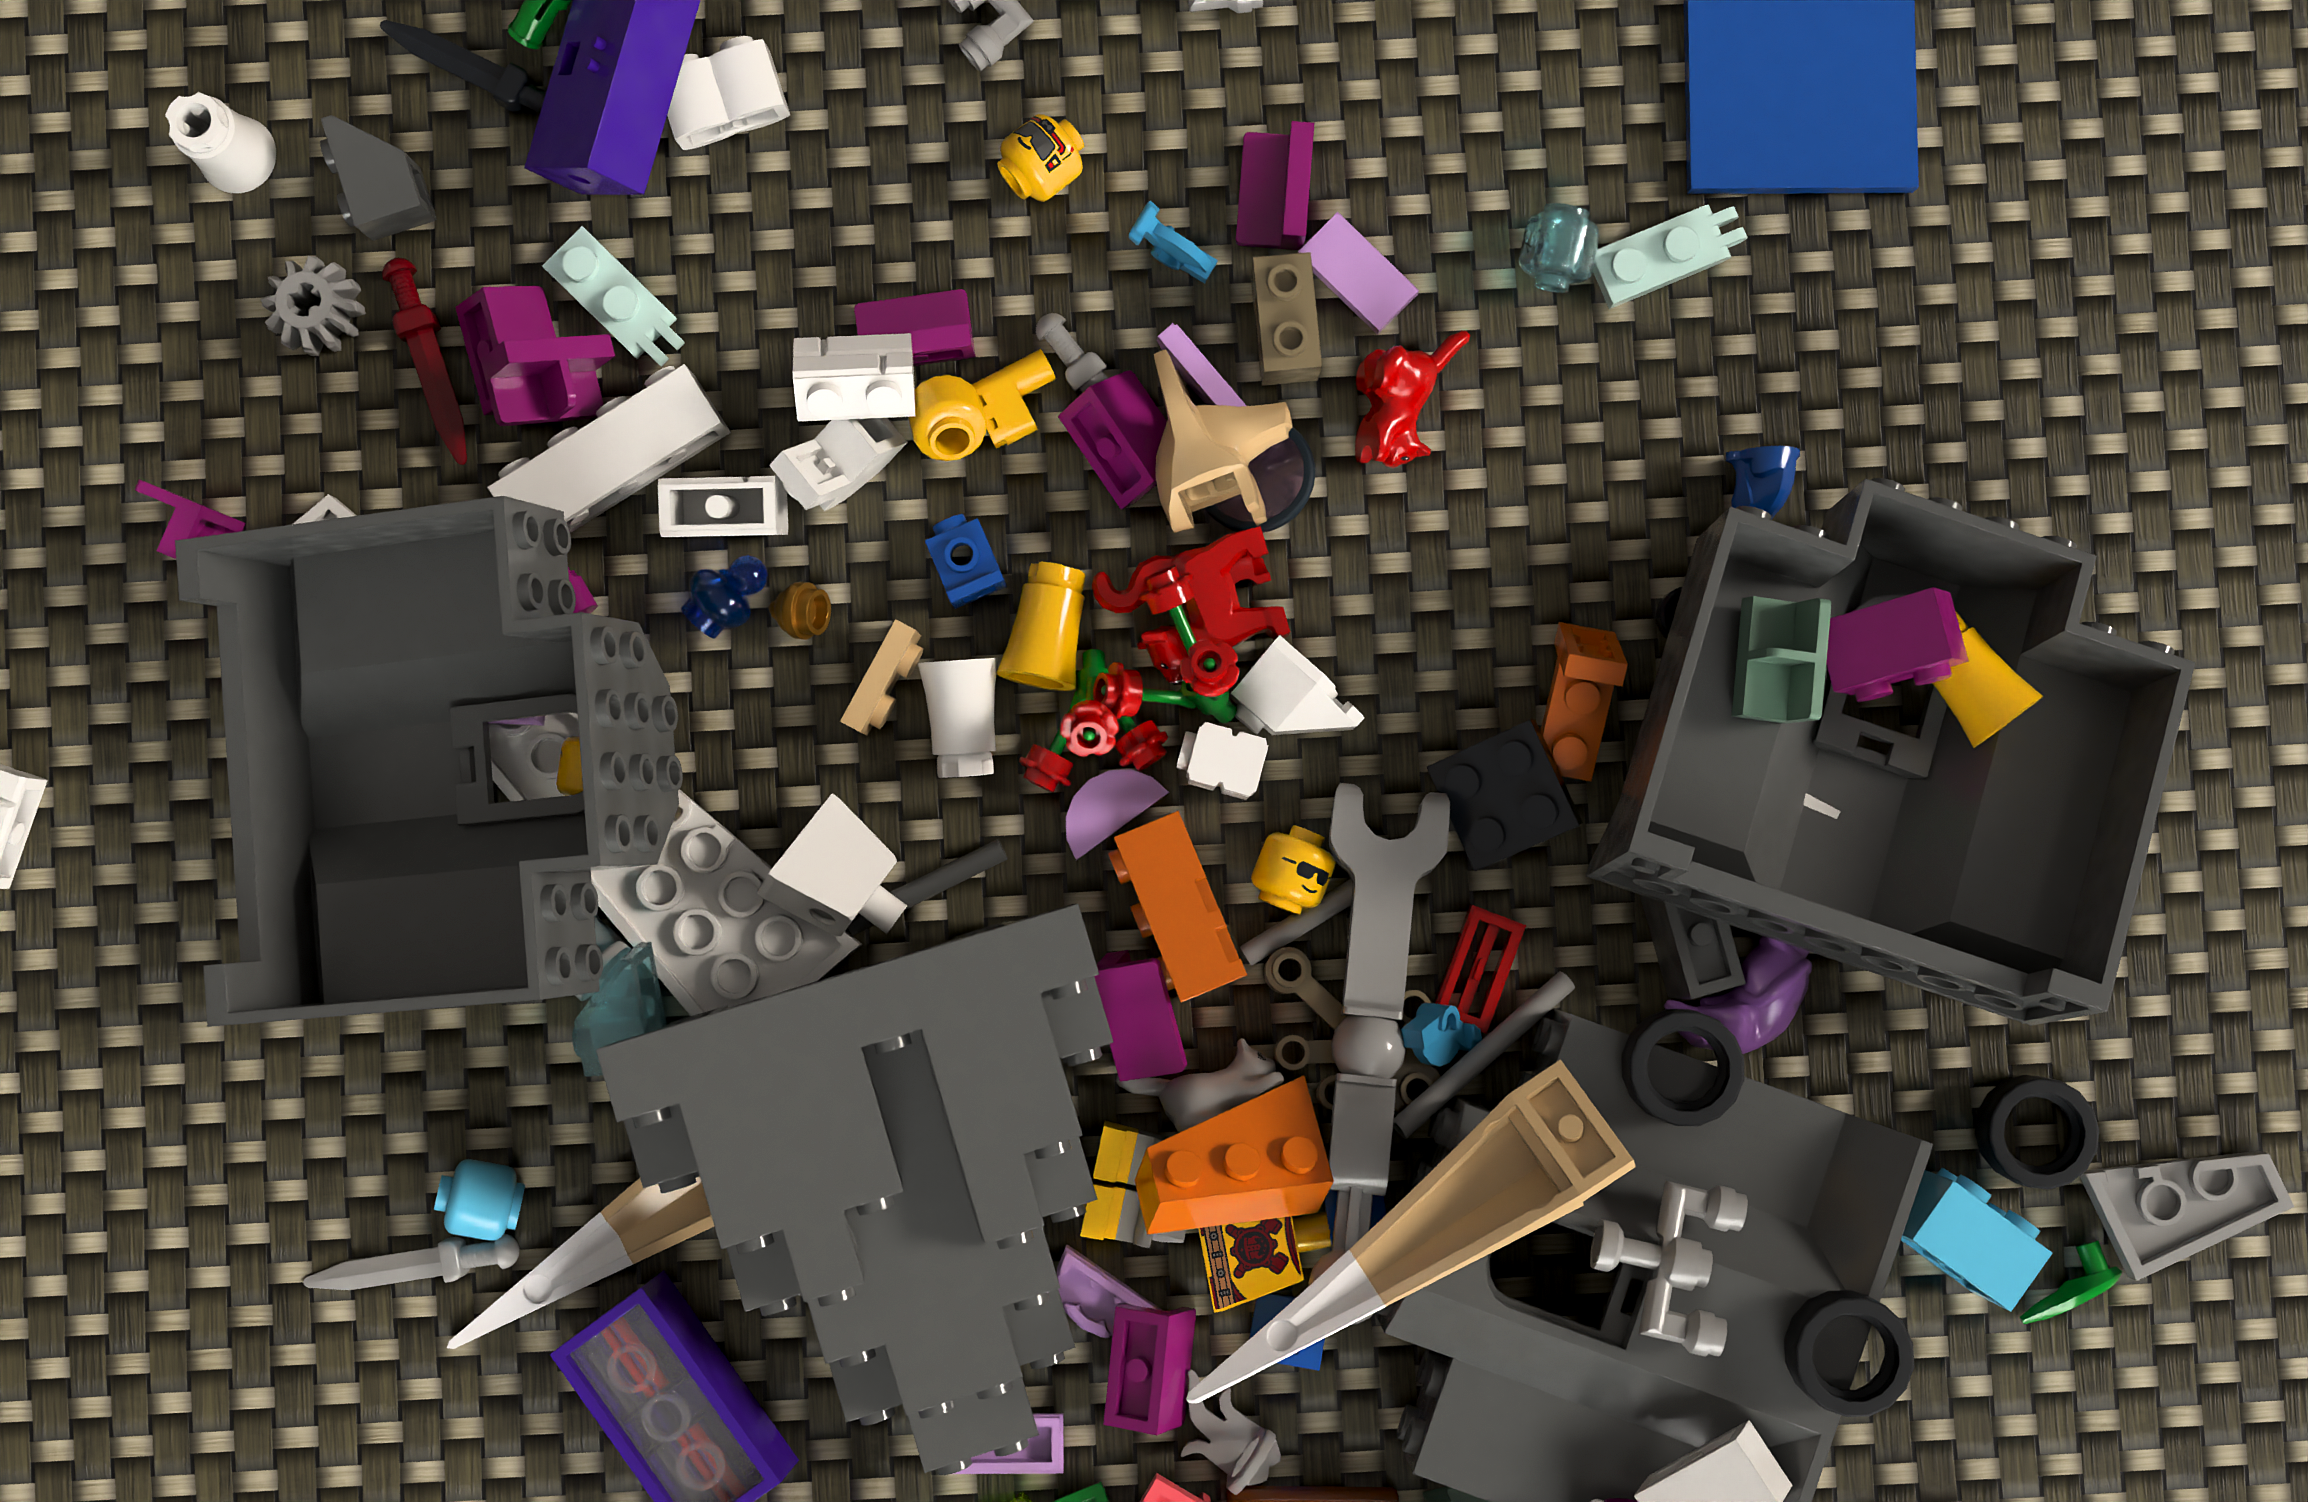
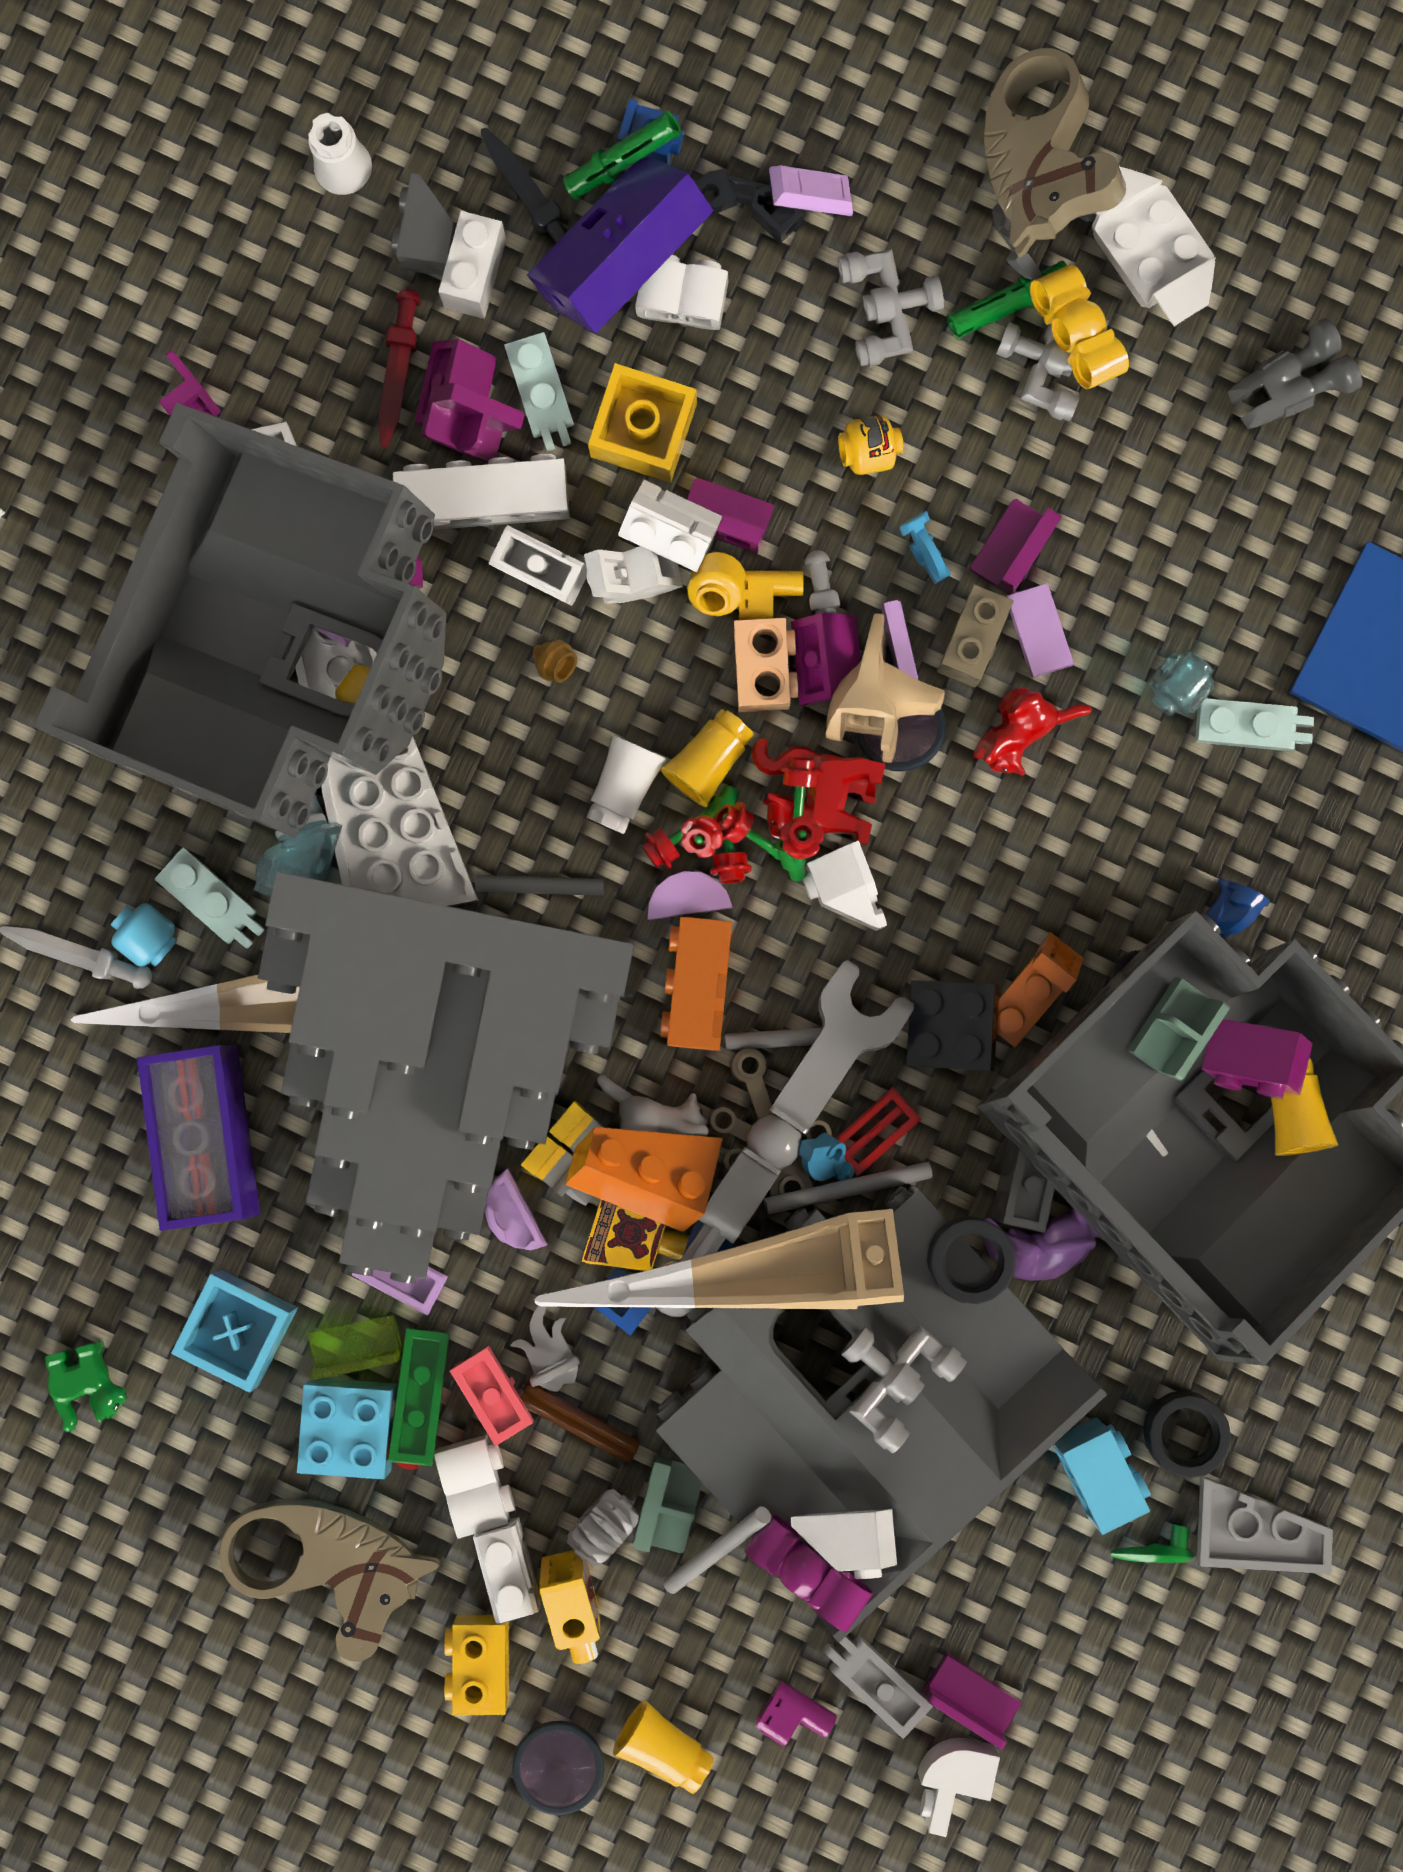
camera: 30 degrees right, 0 degrees up
light grey gear [260,256,366,356] -> none
clear blue animal [681,555,768,639] -> none
white torso [757,793,907,936] -> none
tan plate [840,619,923,736] -> none
blue brick [925,514,1007,609] -> none
magenta panel [1094,950,1187,1082] -> none
magenta panel [1103,1304,1196,1436] -> none
white brick [1176,722,1269,800] -> none
yellow head [1251,825,1336,915] -> none
black tyre [1784,1290,1914,1417] -> none
none -> light aqua hinge [155,847,265,949]
none -> white brick [439,211,506,319]
none -> yellow brick [588,363,697,483]
none -> light nougat brick [734,618,798,712]

